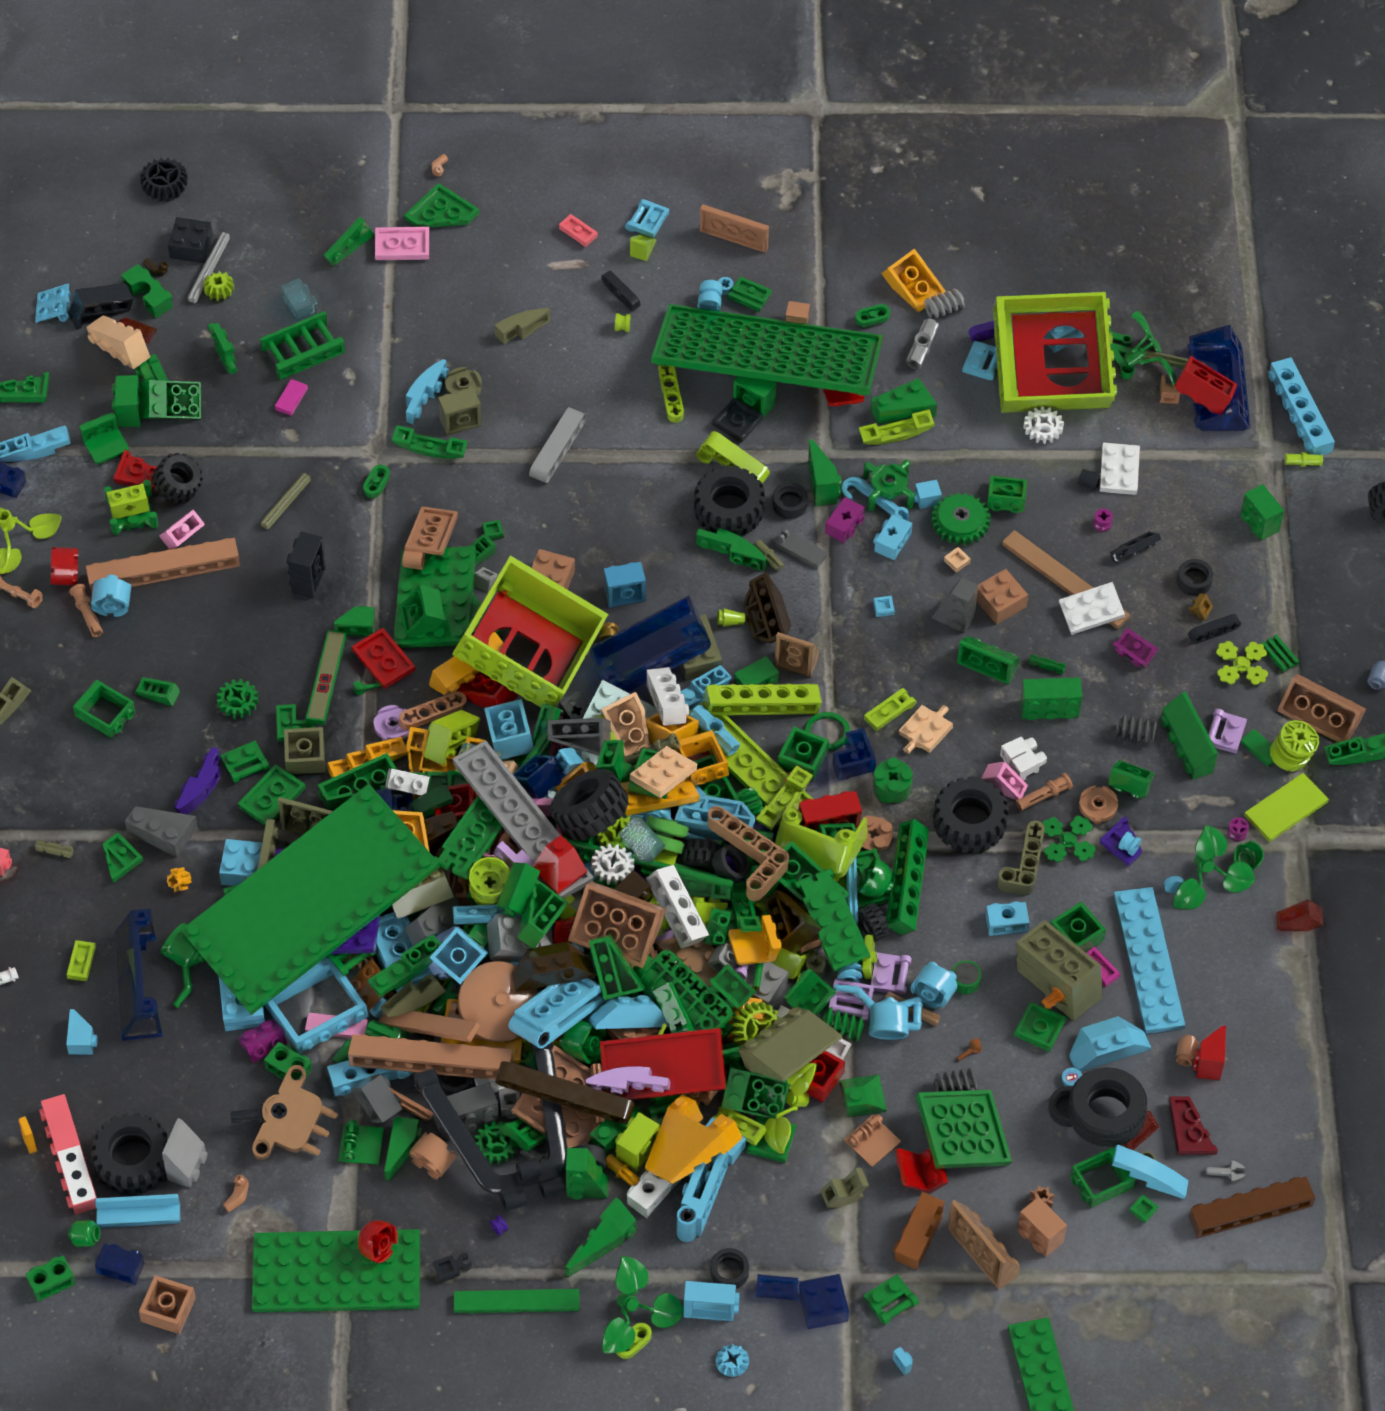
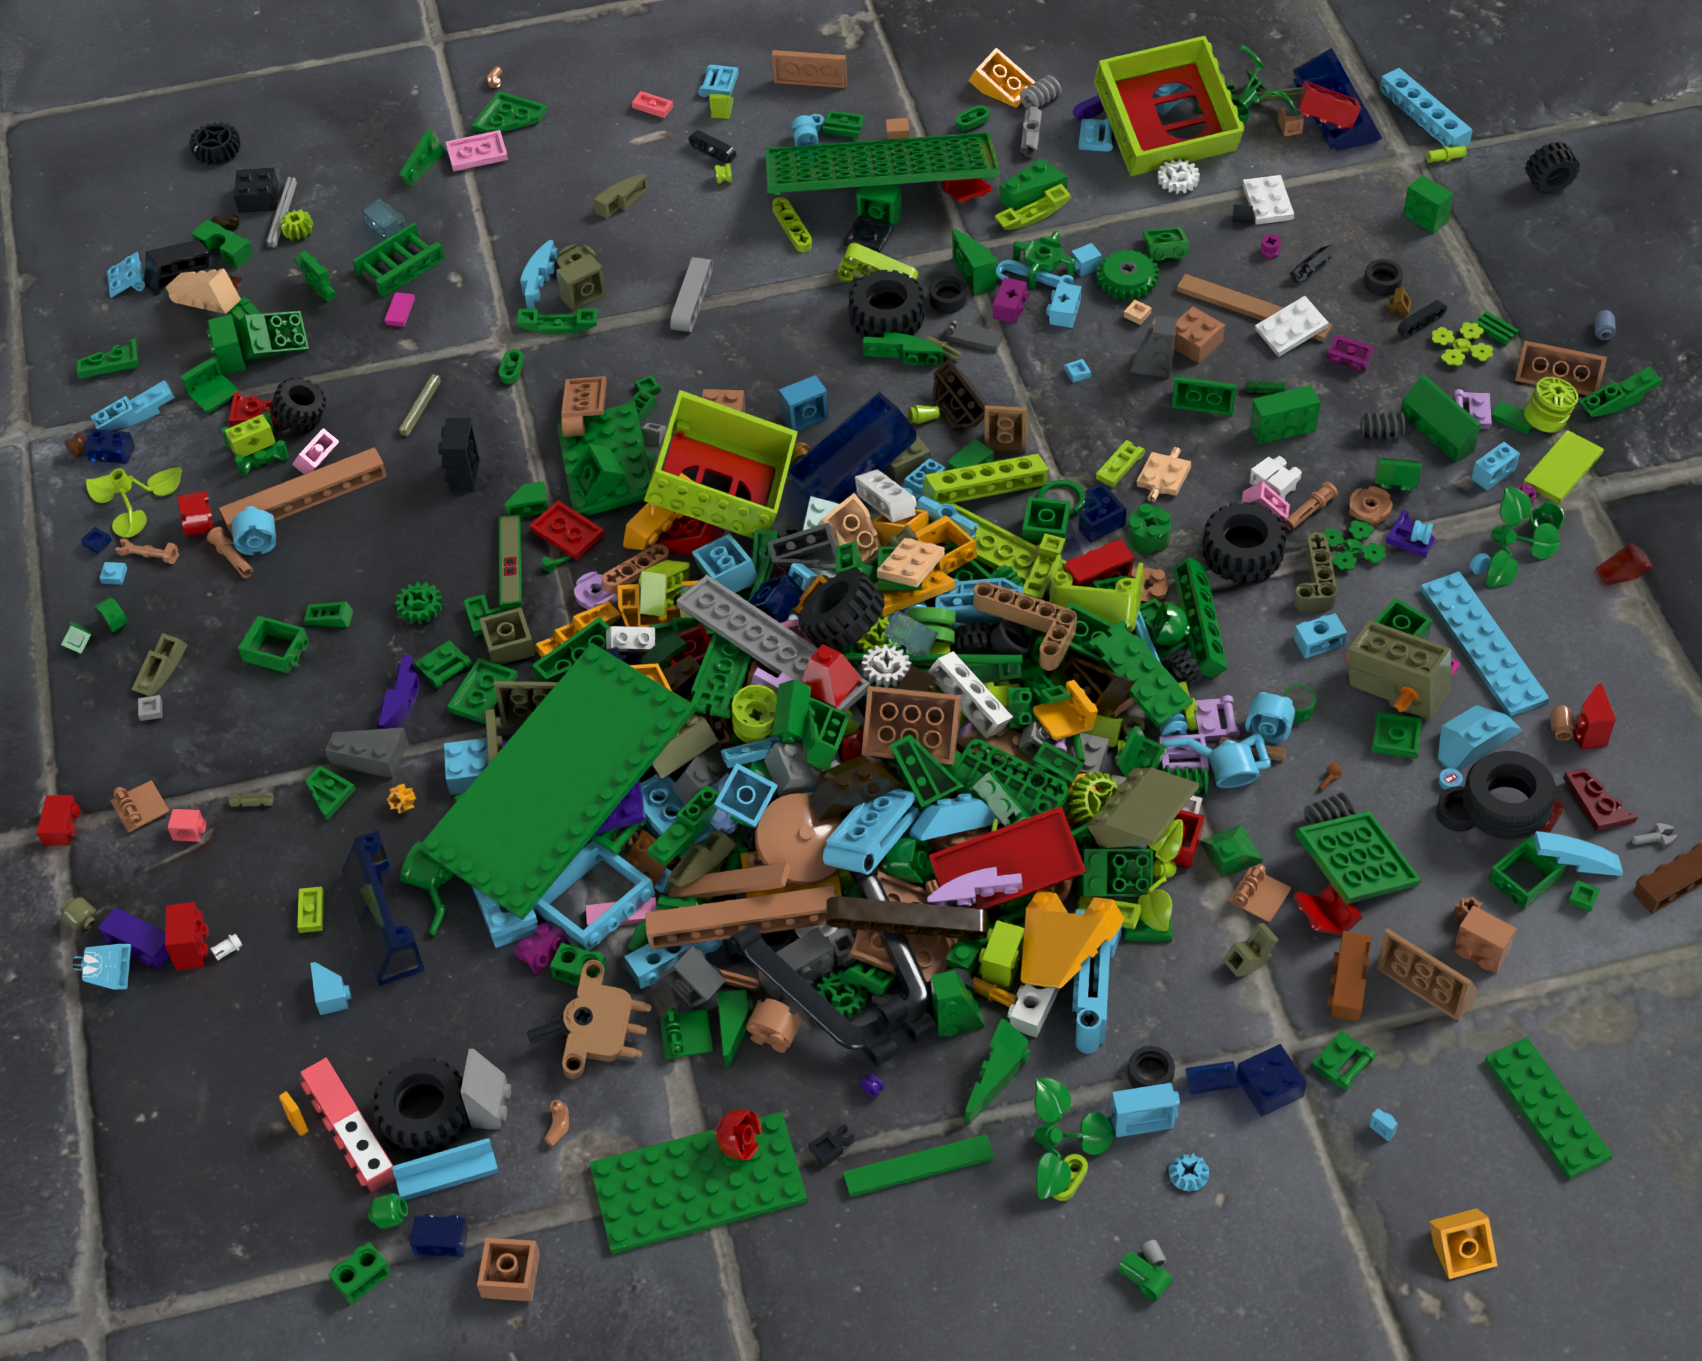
camera: 10 degrees left, 5 degrees down
none -> medium azure brick [1471,442,1520,491]

